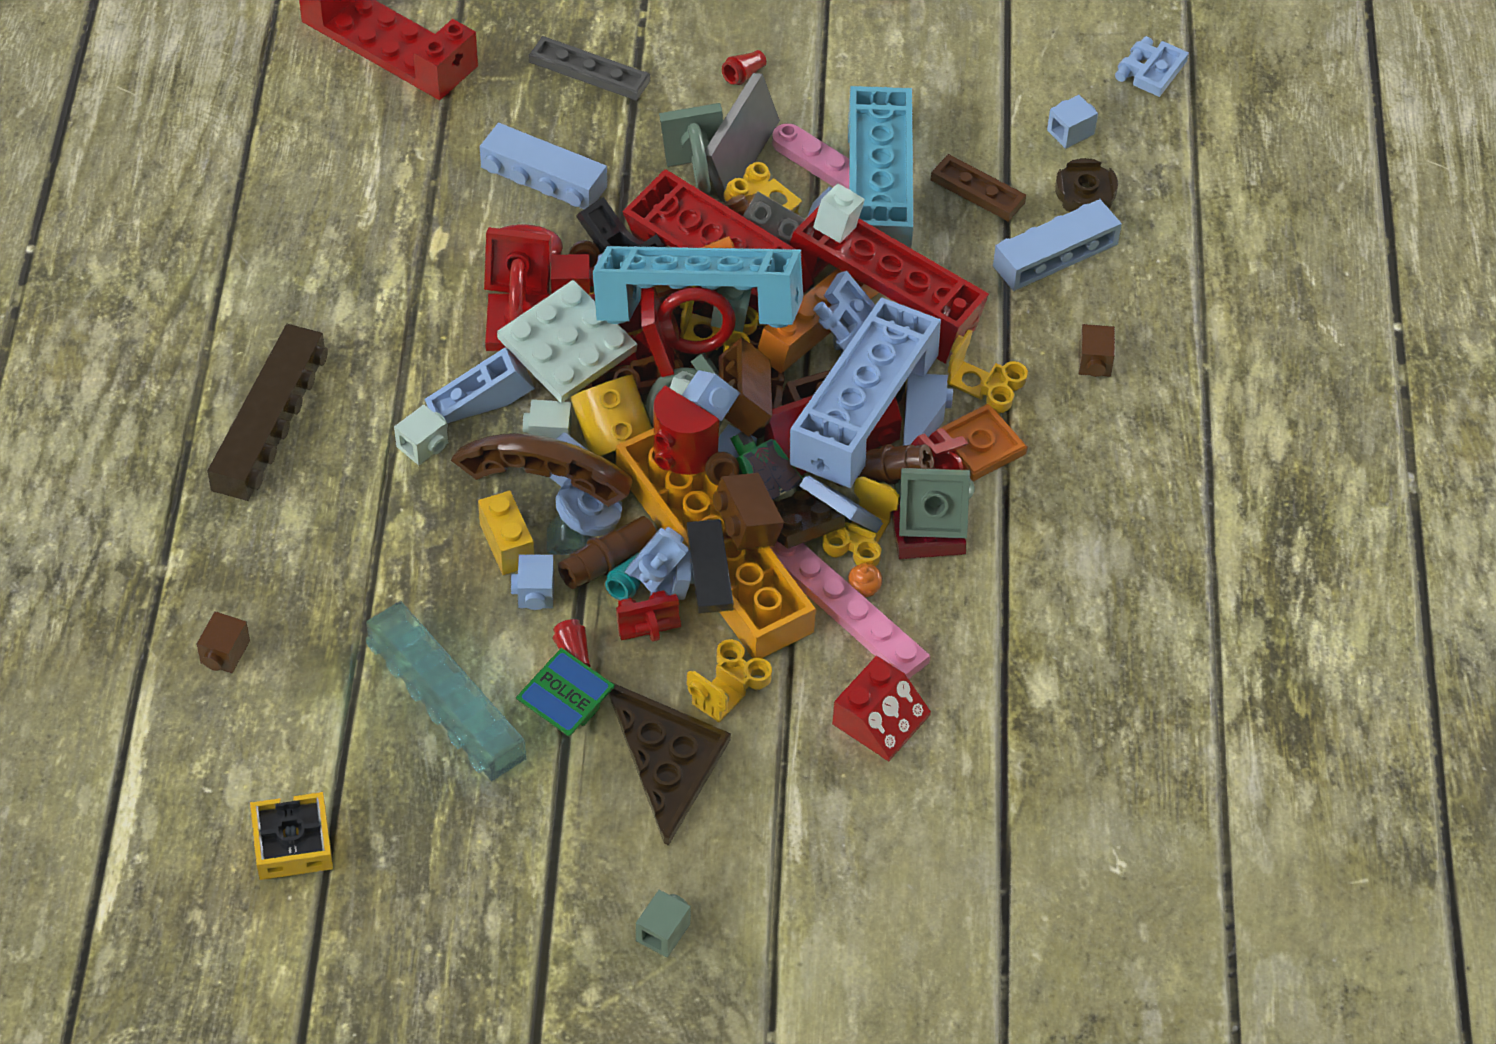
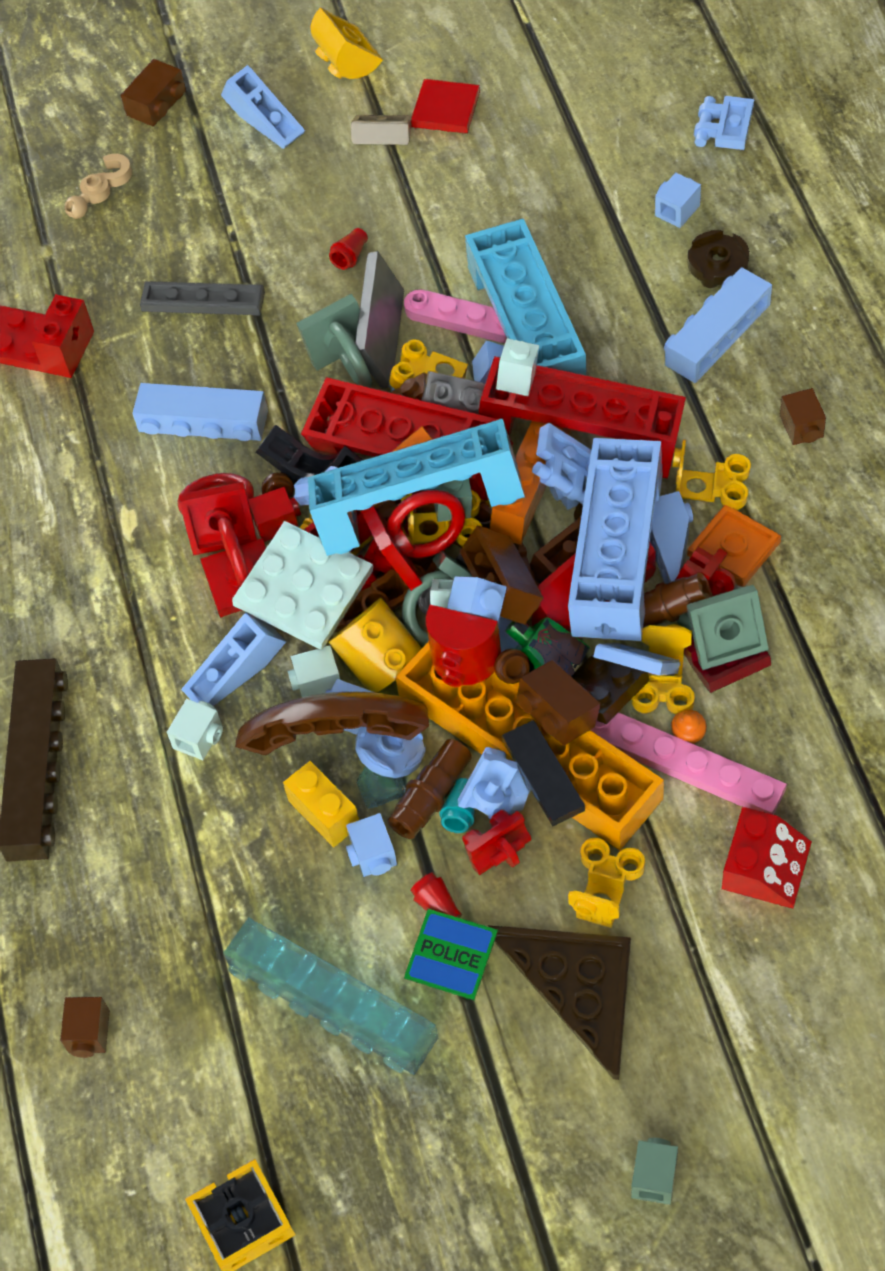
camera: 10 degrees left, 5 degrees up
reddish brown plate [930,154,1026,222] -> none

